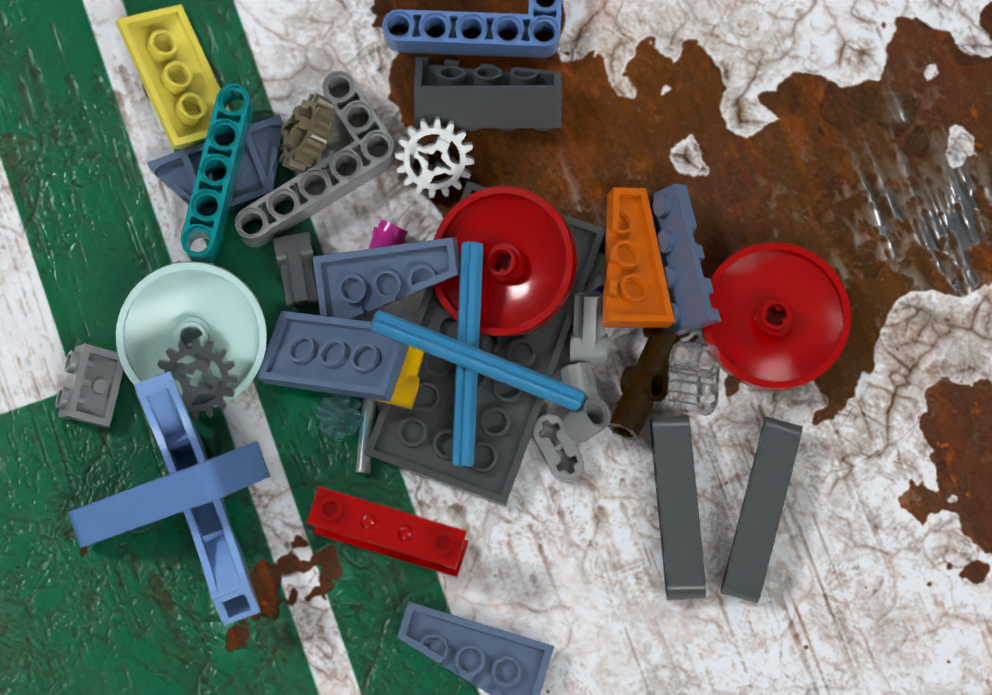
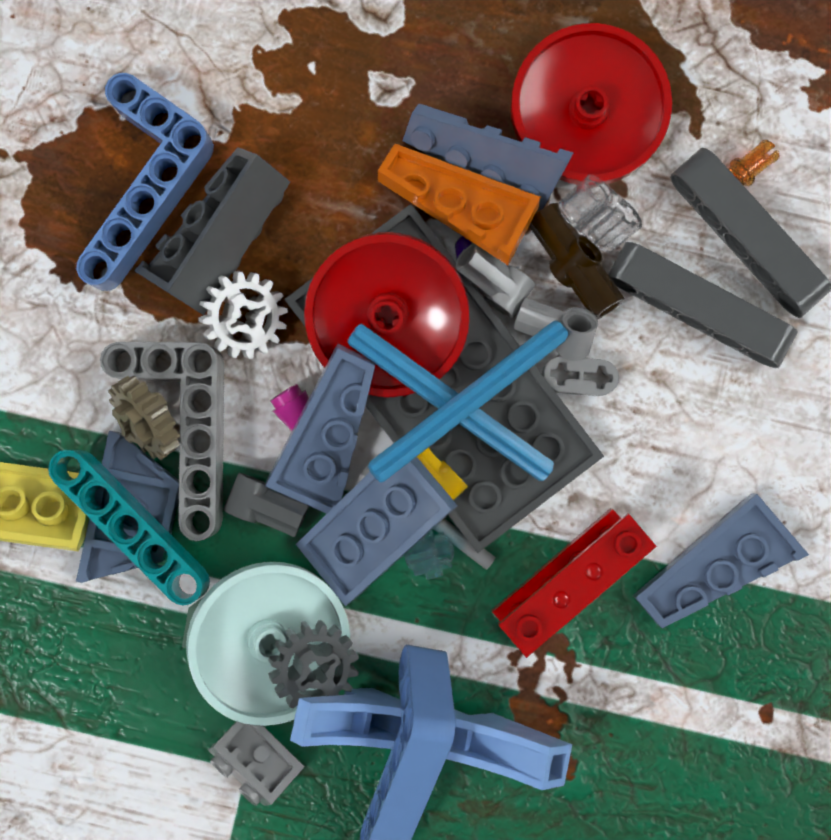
camera: 60 degrees left, 10 degrees up
none -> clear orange pin [728,140,780,186]

